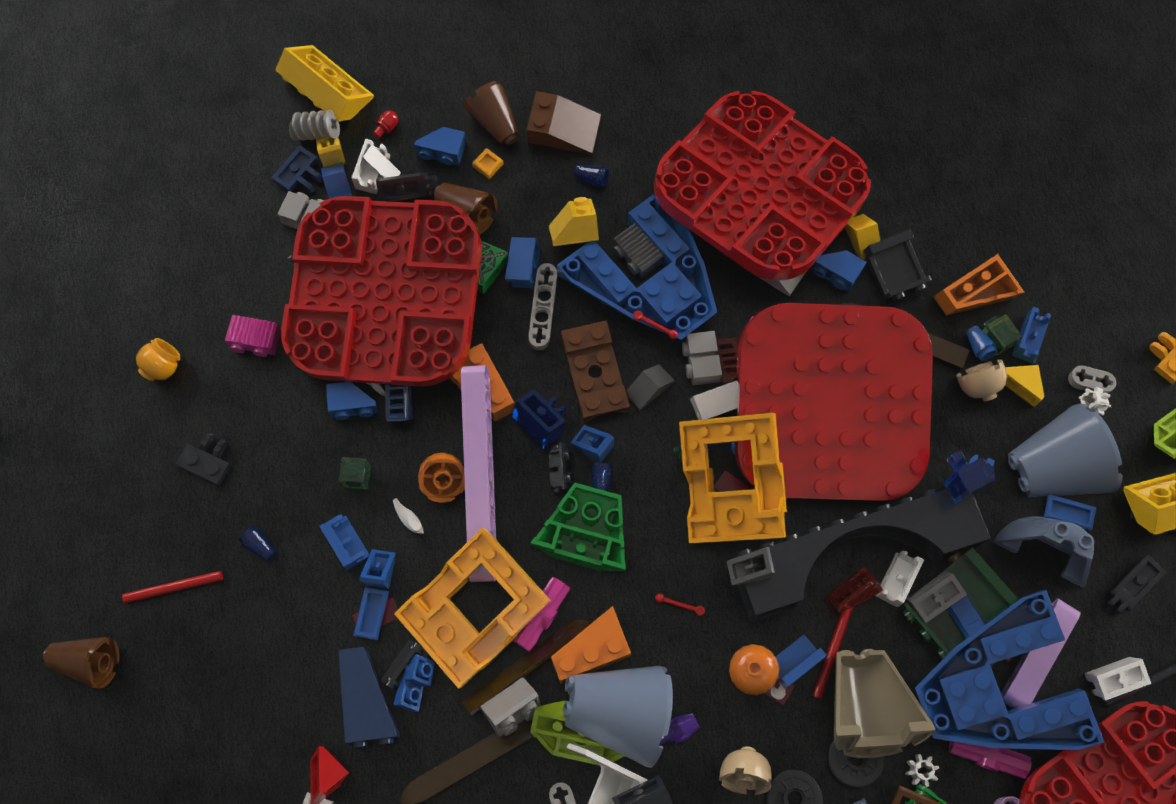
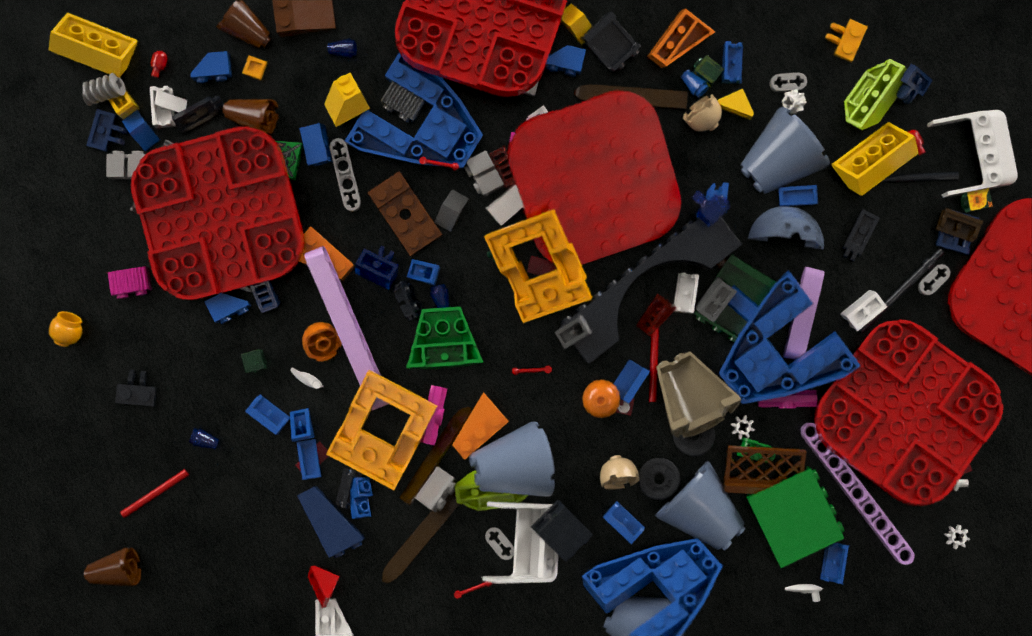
camera: 20 degrees left, 15 degrees up
dark purple piece [659,713,700,746] -> none

